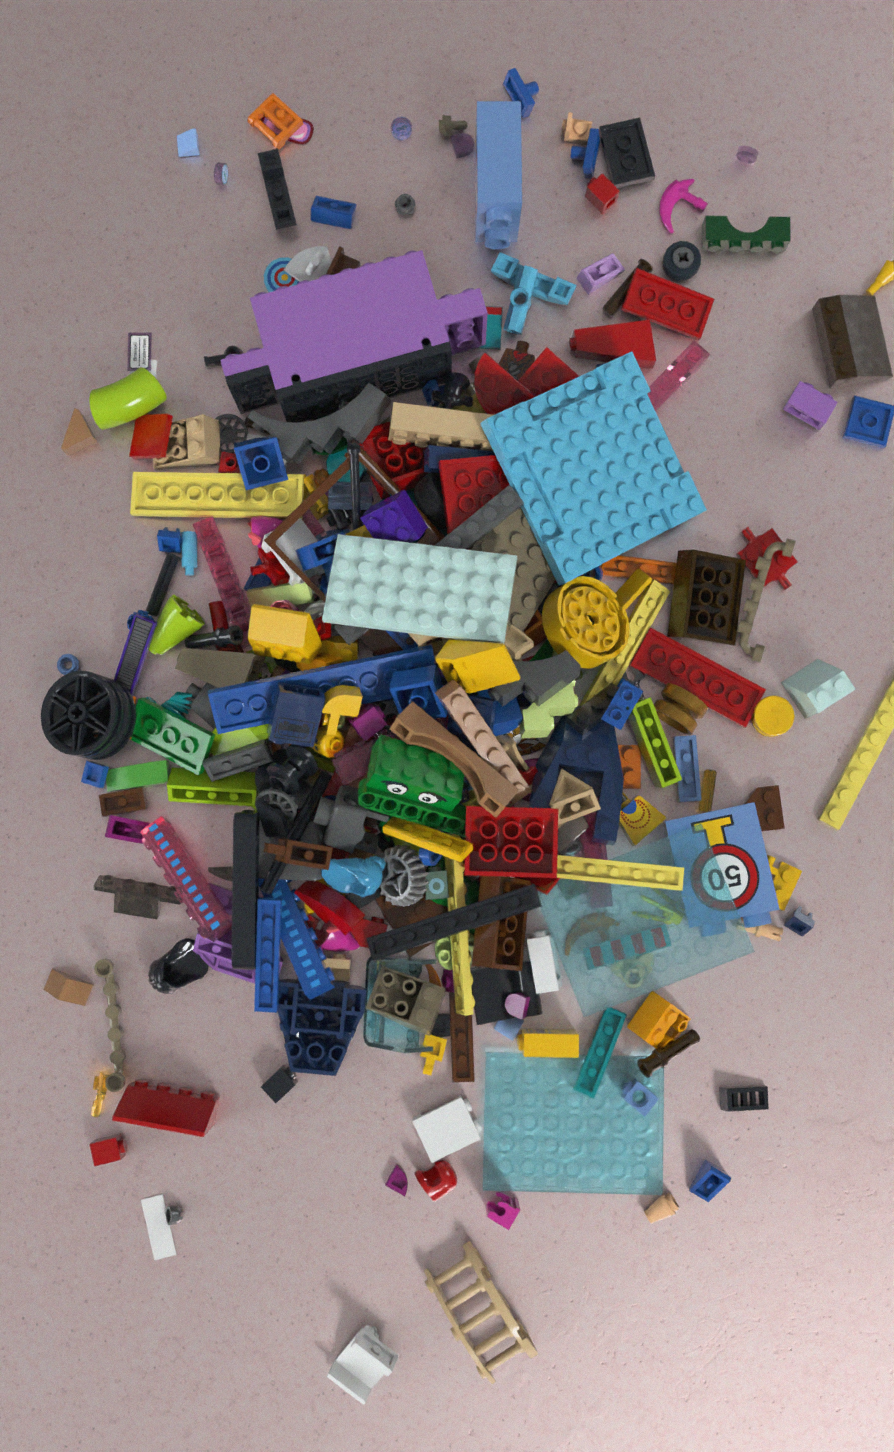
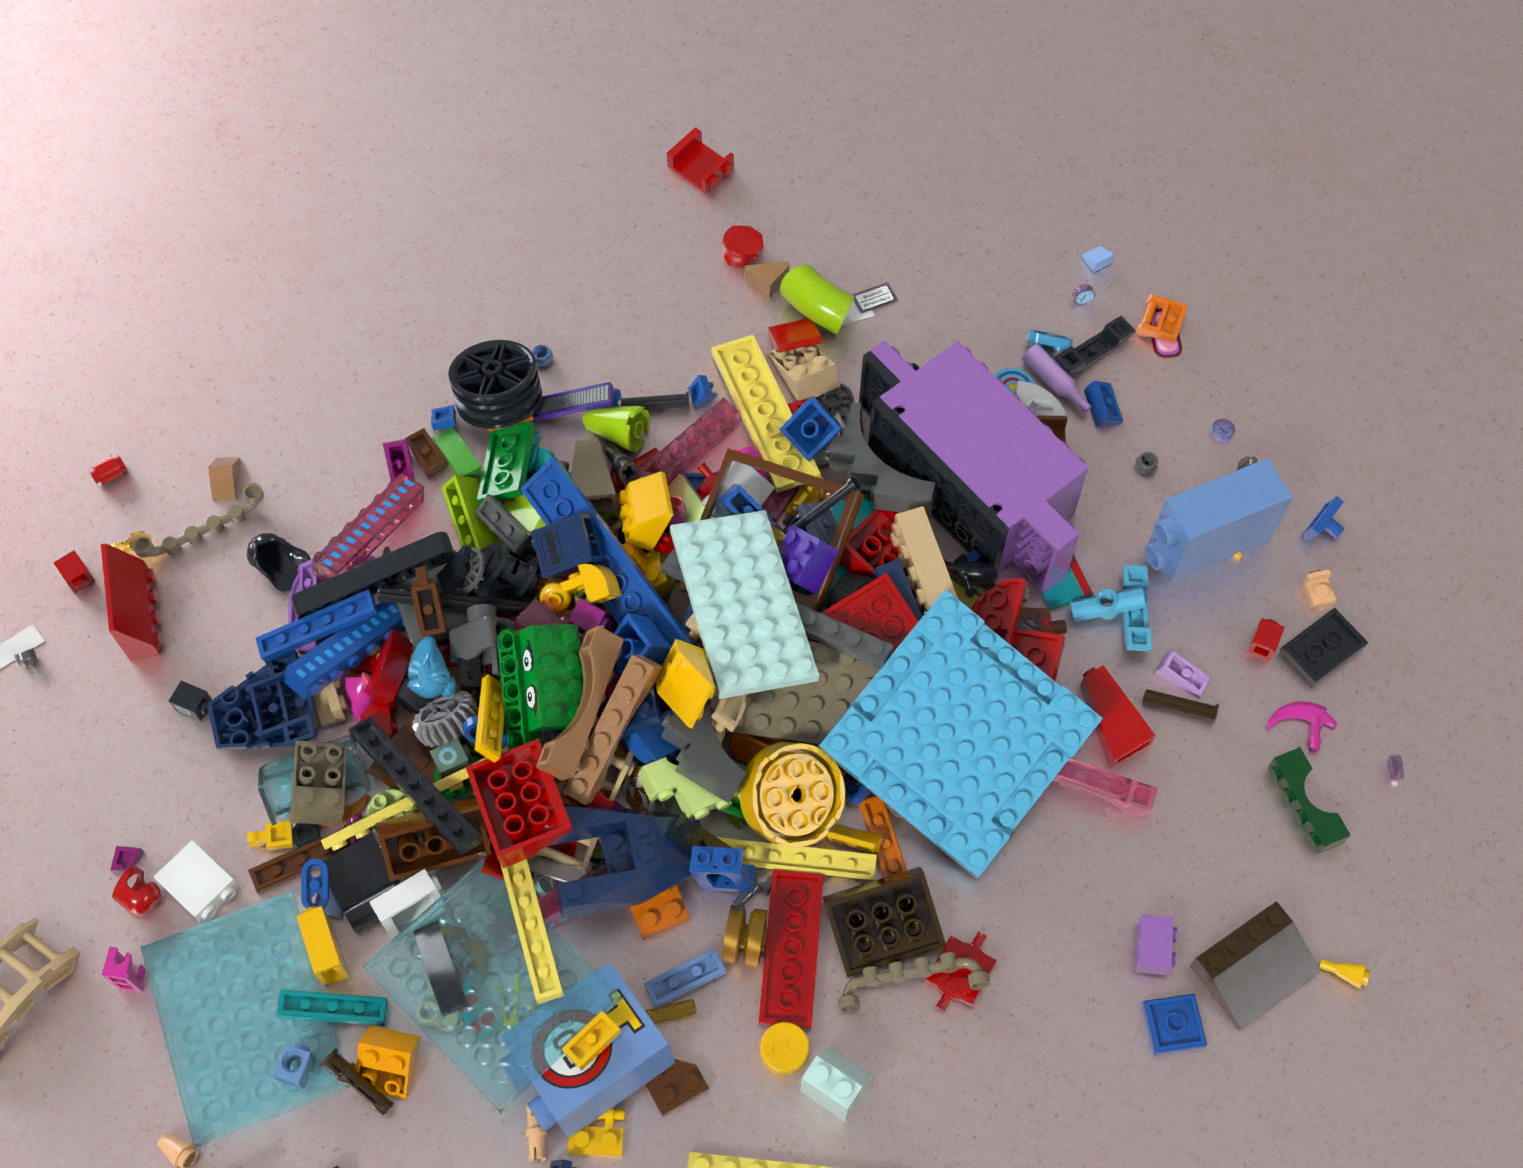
camera: 70 degrees right, 20 degrees down
clear smoke bracket [93,875,186,920] -> none
medium azure cylinder [181,531,197,576] -> none
tile [505,993,530,1020] -> none
tan slope [550,769,601,825] -> none
blue tile [571,128,600,179] -> none
yellow torso [619,792,666,846] -> none
red tile [621,268,715,340] -> none
lime brick [626,697,682,788] -> none
black wheel [663,241,701,281] -> none
none -> red brick [89,454,128,486]
none -> blue plate [301,859,329,909]
none -> black slope [413,920,469,1017]
none -> yellow plate [562,1011,622,1071]
none -> red hat [722,225,764,267]
none -> lavender piece [1022,344,1092,413]
none -> dark azure plate [1027,330,1073,352]

